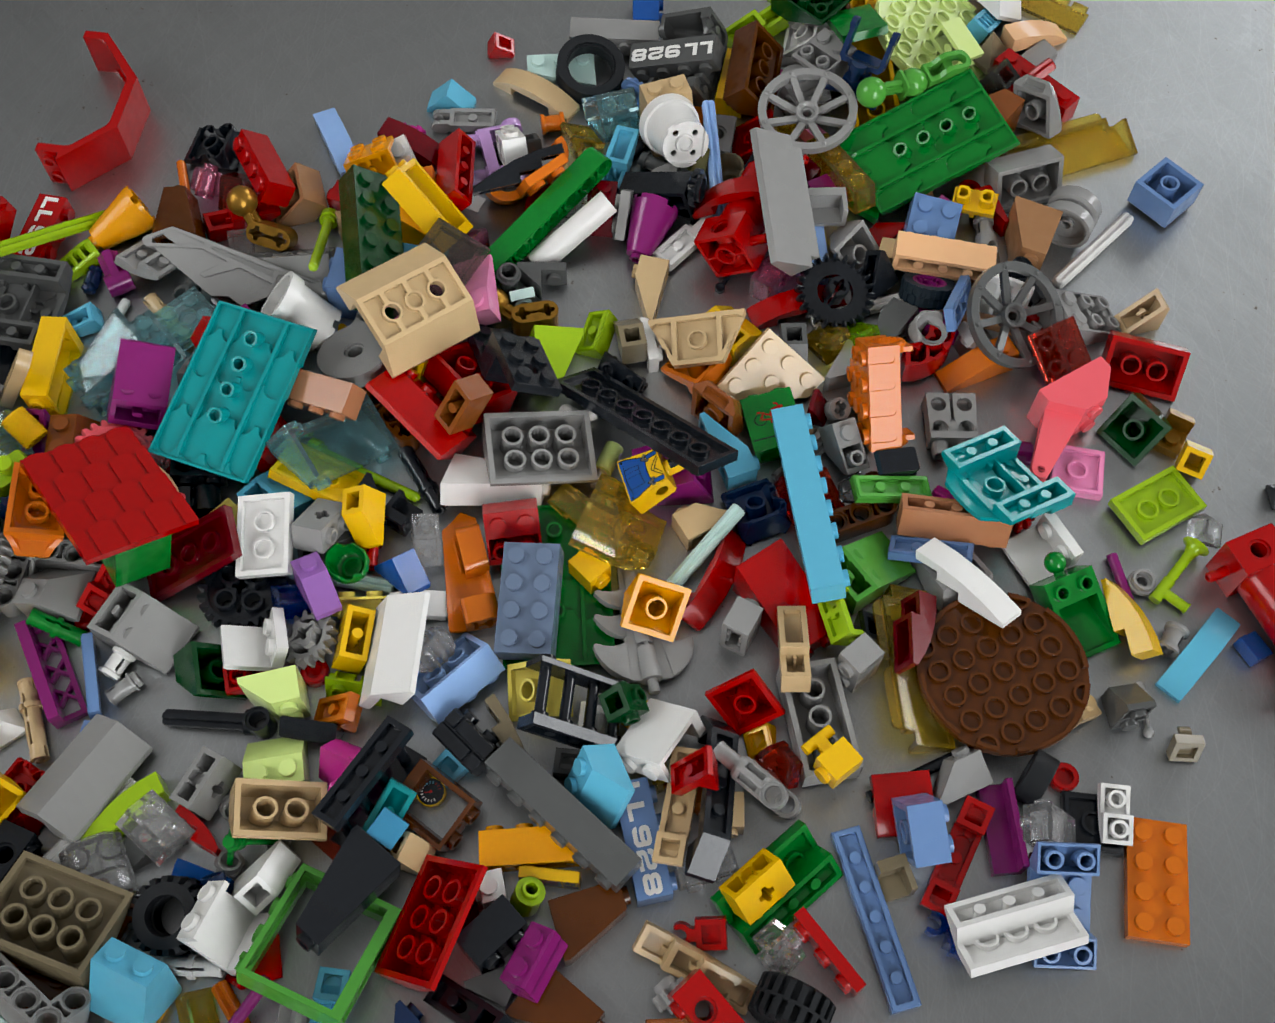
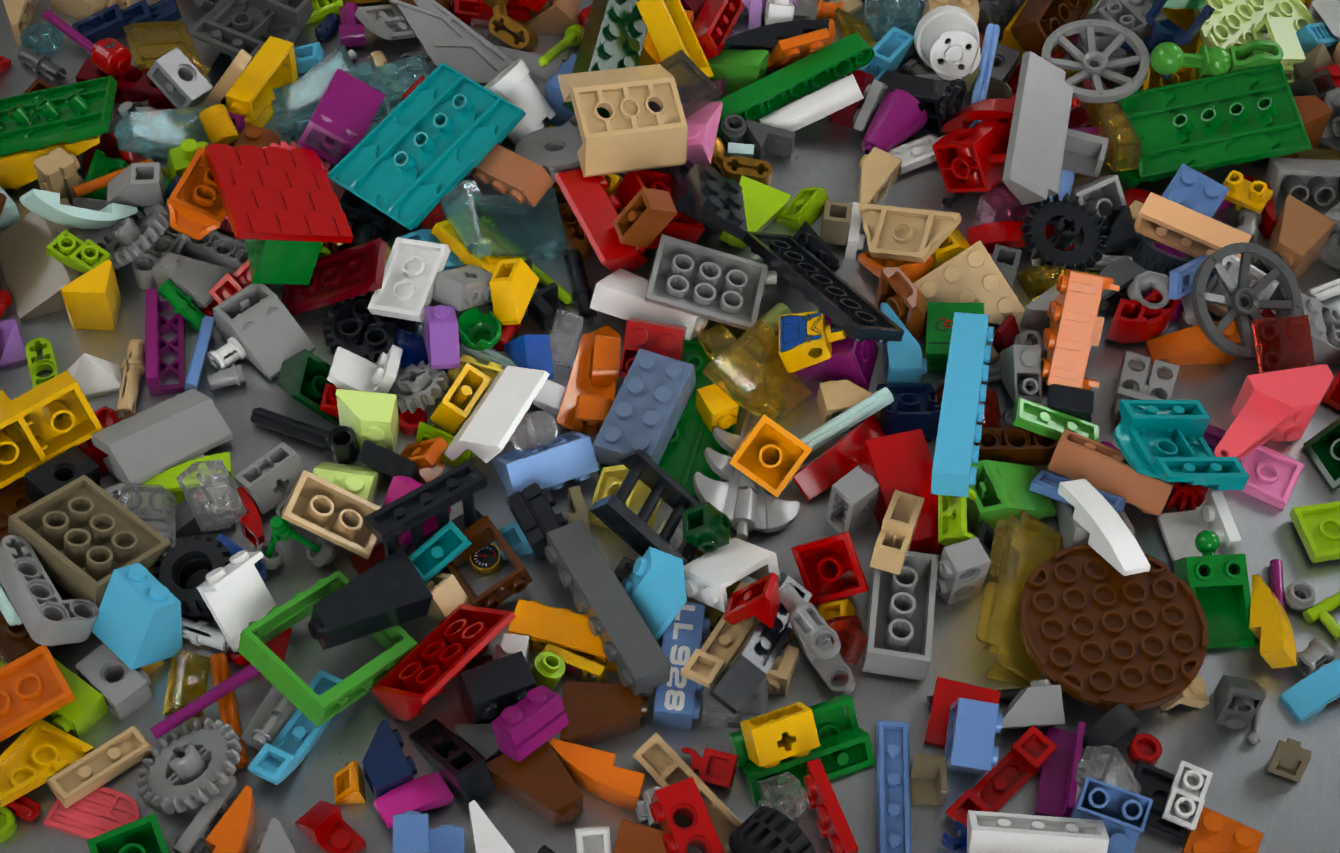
camera: 15 degrees right, 10 degrees down
white slope [234,840,301,916] -> none
dark azure tile [366,807,410,851] -> none
yellow brick [801,725,863,789] -> none
dark red slope [893,590,936,674] -> none
none -> orange slope [550,738,645,812]
none -> bright green slope [701,49,769,95]

